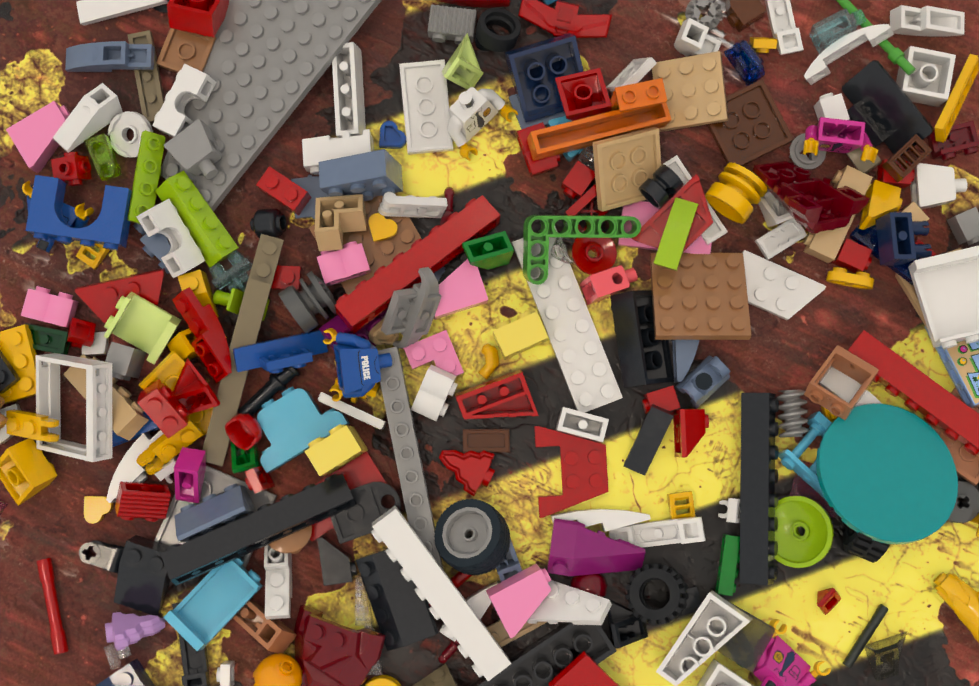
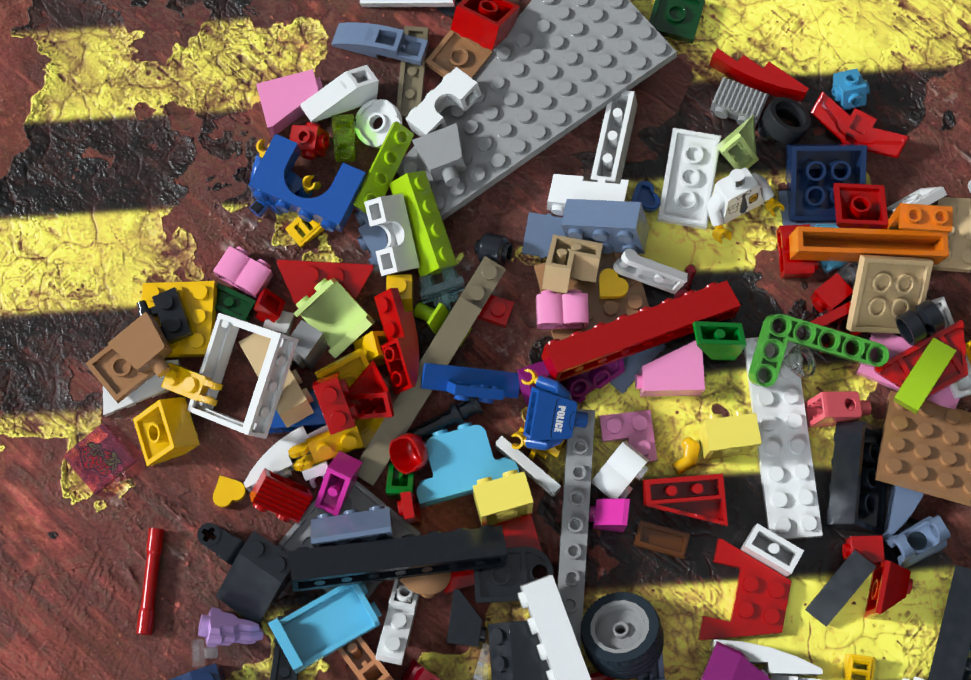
camera: 20 degrees right, 10 degrees down
red brick [256,166,311,216] -> none
dark grey wheel [278,271,336,334] -> none
tan tile [369,317,399,345] -> none
light grey plate [381,267,442,349] -> none
red rock [439,450,495,496] -> none
red dish [571,232,617,275] -> none
none -> dark pink slope [589,498,630,533]

